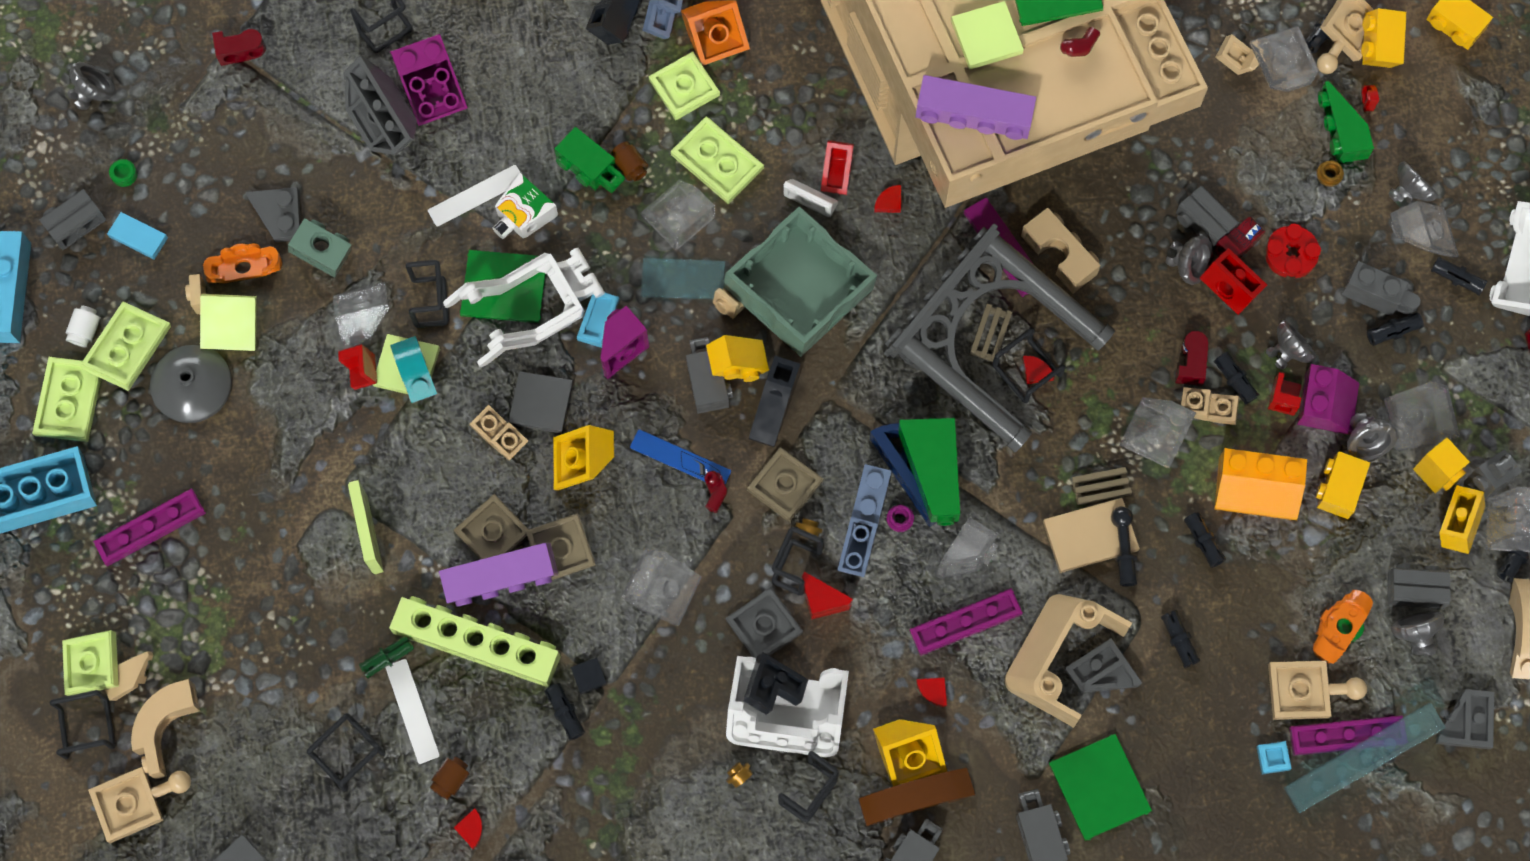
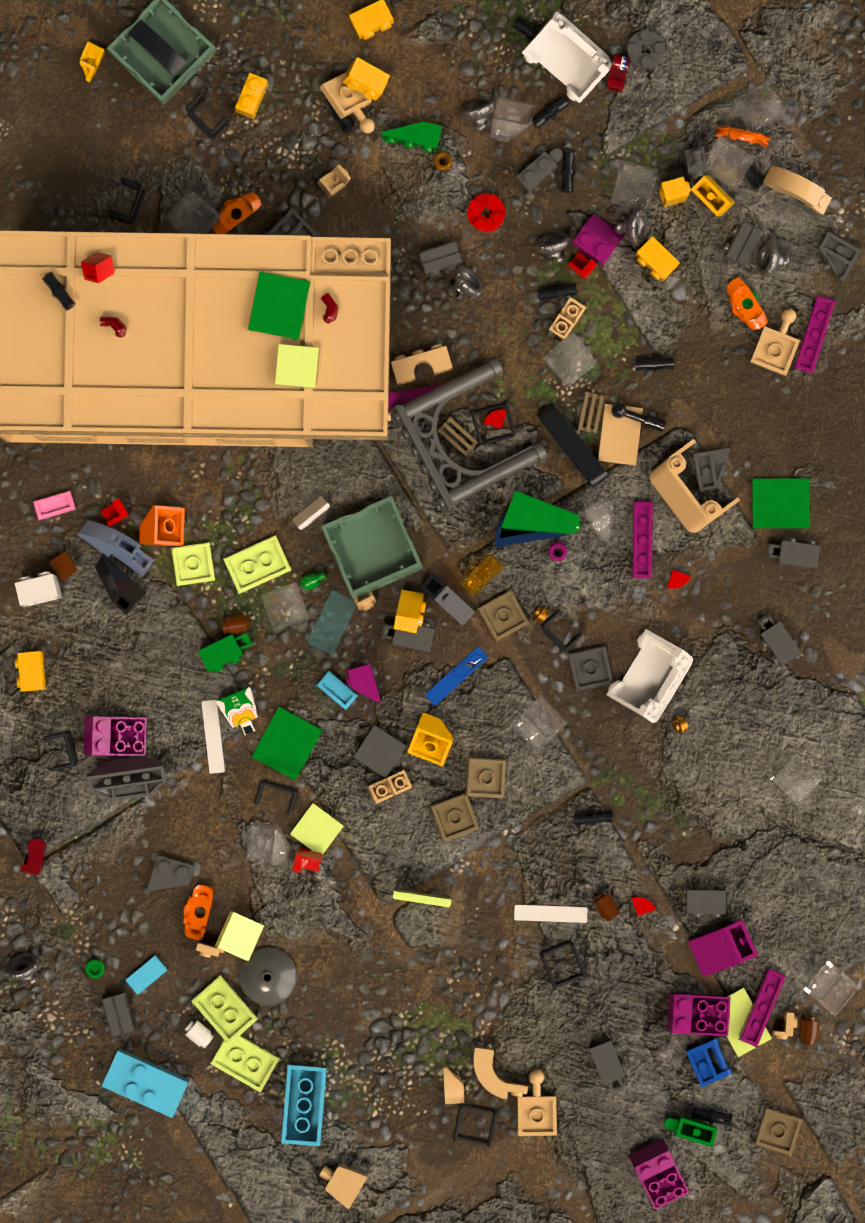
camera: 70 degrees left, 15 degrees up
yellowish green tile [62,630,119,696] -> none
magenta tile [93,488,206,567] -> none
sand green brick [288,218,352,278] -> none
dark green axle [359,636,414,679] -> none
yellowish green brick [389,596,561,687] -> none
teal brick [390,336,437,403] -> none
medium lavender brick [439,543,559,607] -> none
white piece [443,248,605,367] -> none
black tile [571,657,607,695] -> none
dark red arm [704,471,728,513] -> none
black plate [743,652,808,715] -> none
black piece [778,751,839,822] -> none
red slope [802,572,853,620] -> none
red slope [821,140,854,195] -> none
sand blue slope [837,464,892,577] -> none
reddish brown slope [858,768,975,827] -> none
yellow slope [873,719,947,787] -> none
red tile [874,185,901,213] -> none
medium lavender brick [915,75,1036,140] -> none
black pin [1161,610,1201,668] -> none
dark red leg [1175,331,1208,386] -> none
red brick [1200,248,1267,315] -> none
dark red leg [1213,216,1266,258] -> none
light orange slope [1214,448,1307,520] -> none
clear slope [1250,26,1319,92] -> none
medium azure tile [1256,741,1292,774] -> none
clear light blue tile [1283,703,1446,813] -> none
red tile [1361,85,1379,112] -> none
none -> green cylinder [300,571,327,590]
none -> clear yellow slope [460,554,504,597]
none -> black beam [536,403,609,488]

